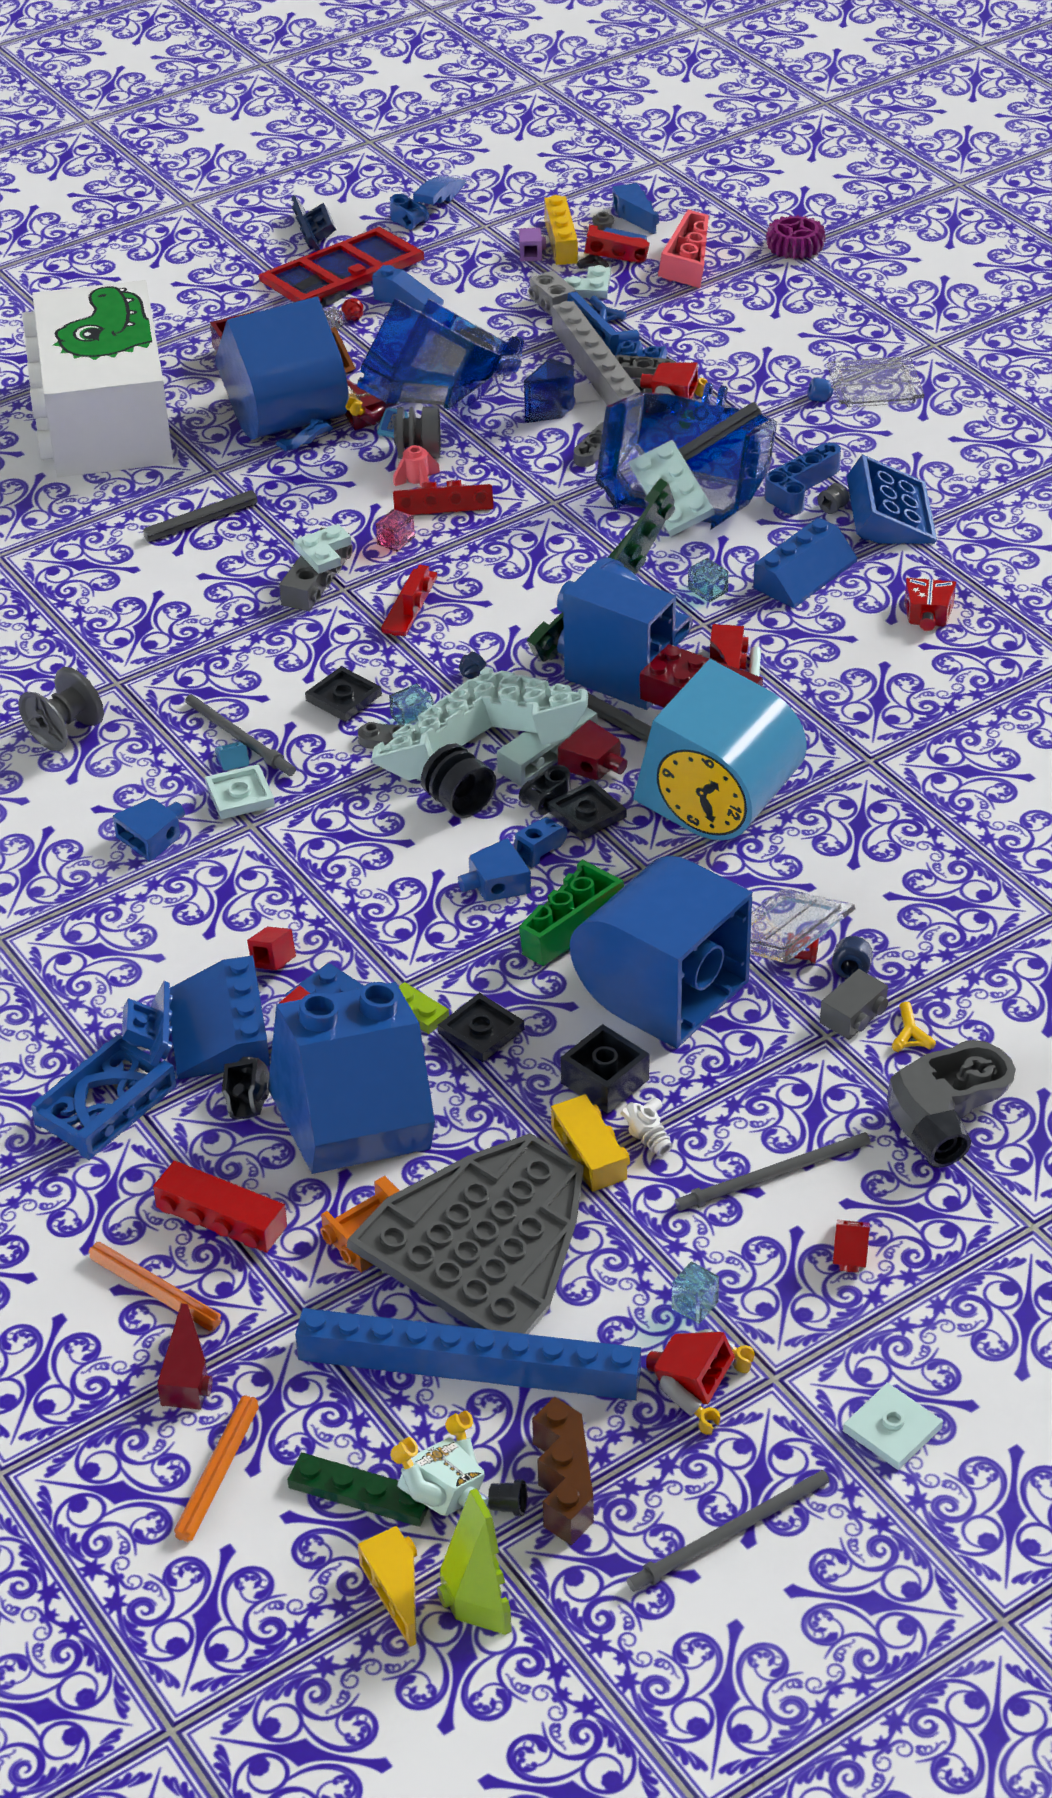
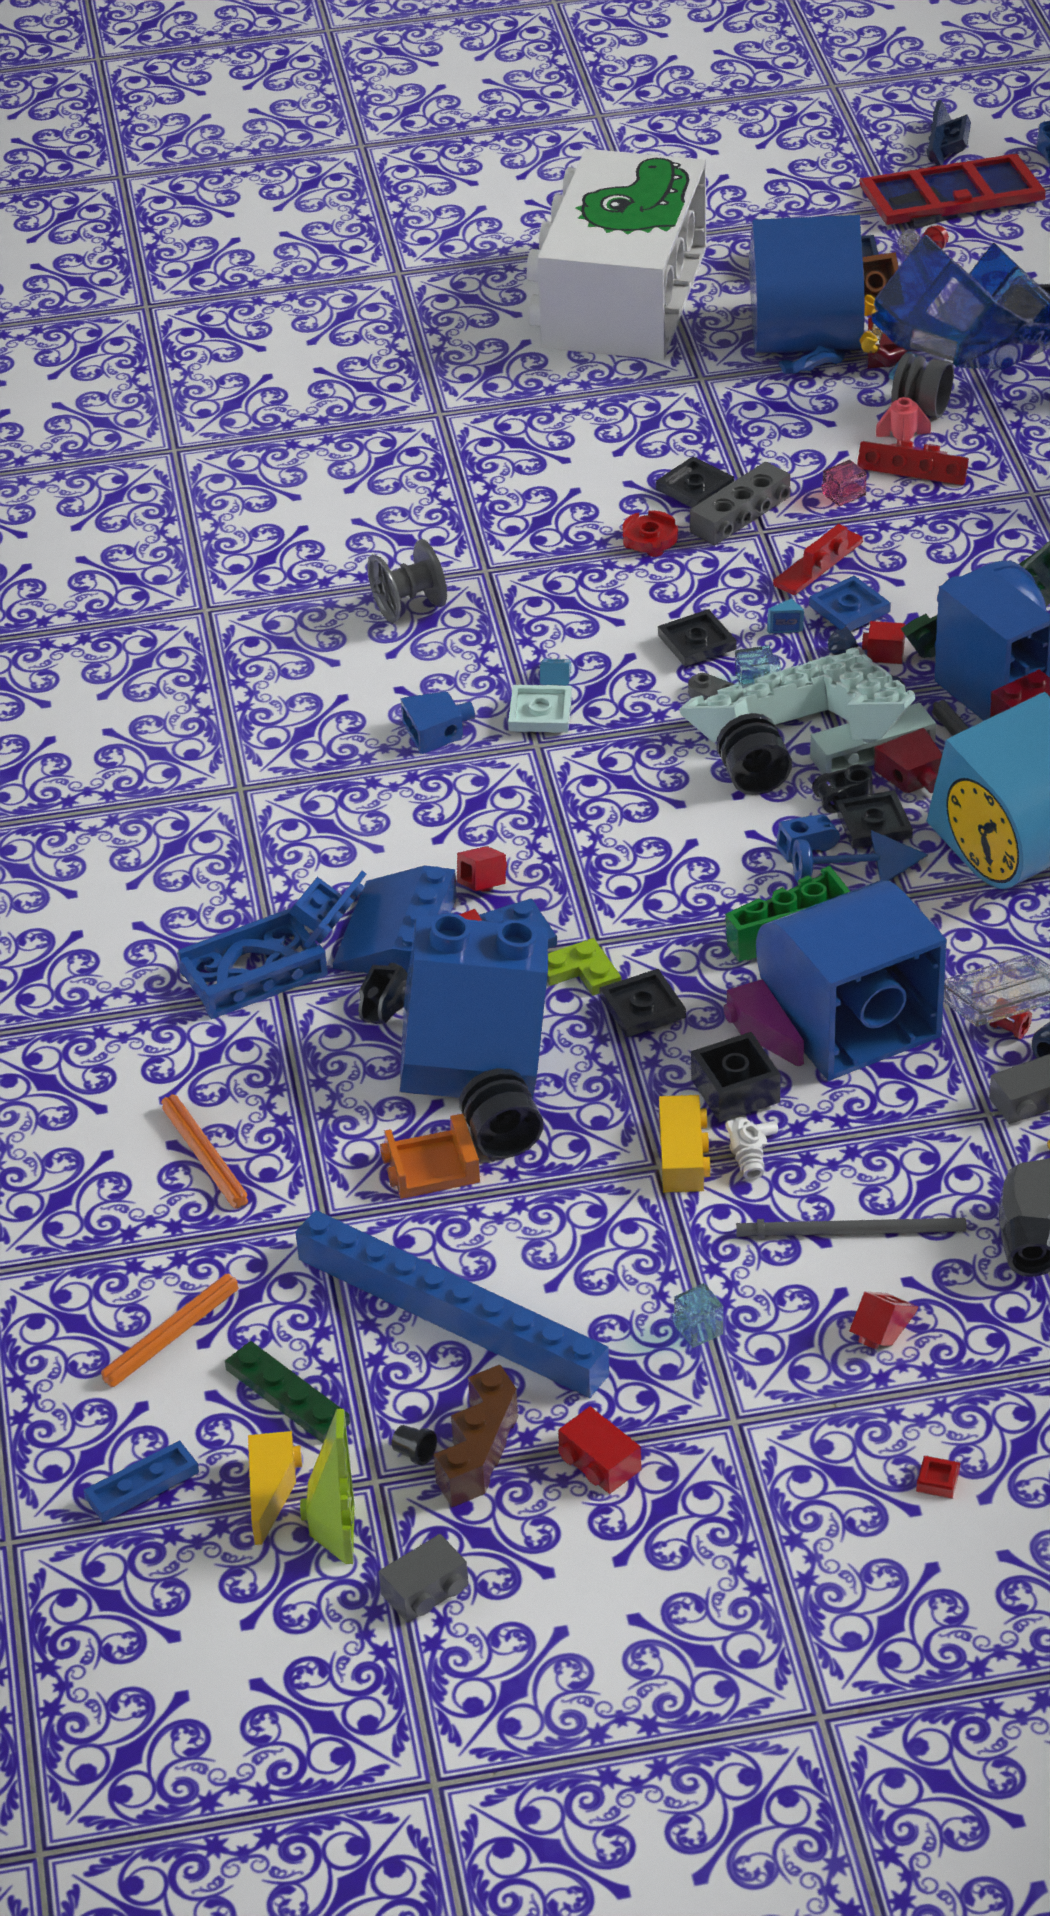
camera: 25 degrees right, 0 degrees up
dark grey axle [143,490,258,542] -> none
red brick [153,1160,288,1253] -> none
dark red slope [157,1303,213,1410] -> none
dark grey bar [185,694,296,776] -> none
light aqua plate [294,524,352,574] -> none
dark grey piece [346,1133,584,1334] -> none
blue slope [372,265,444,314] -> none
light aqua torso [390,1410,488,1516] -> none
blue torso [458,838,531,901] -> none
dark grey bar [627,1470,830,1592] -> none
red torso [646,1329,755,1435] -> none
light aqua plate [843,1382,943,1470] -> none
none -> blue plate [84,1440,199,1523]
none -> dark grey brick [379,1534,469,1623]
none -> black wheel [459,1068,544,1159]
none -> red brick [558,1406,642,1494]
none -> red plate [622,510,678,557]
none -> black plate [656,456,734,508]
none -> magenta slope [723,979,804,1067]
none -> slope [767,598,804,634]
none -> blue piece [792,830,928,883]
none -> blue plate [809,575,891,631]
none -> red brick [862,621,906,664]
none -> red tile [916,1455,960,1499]

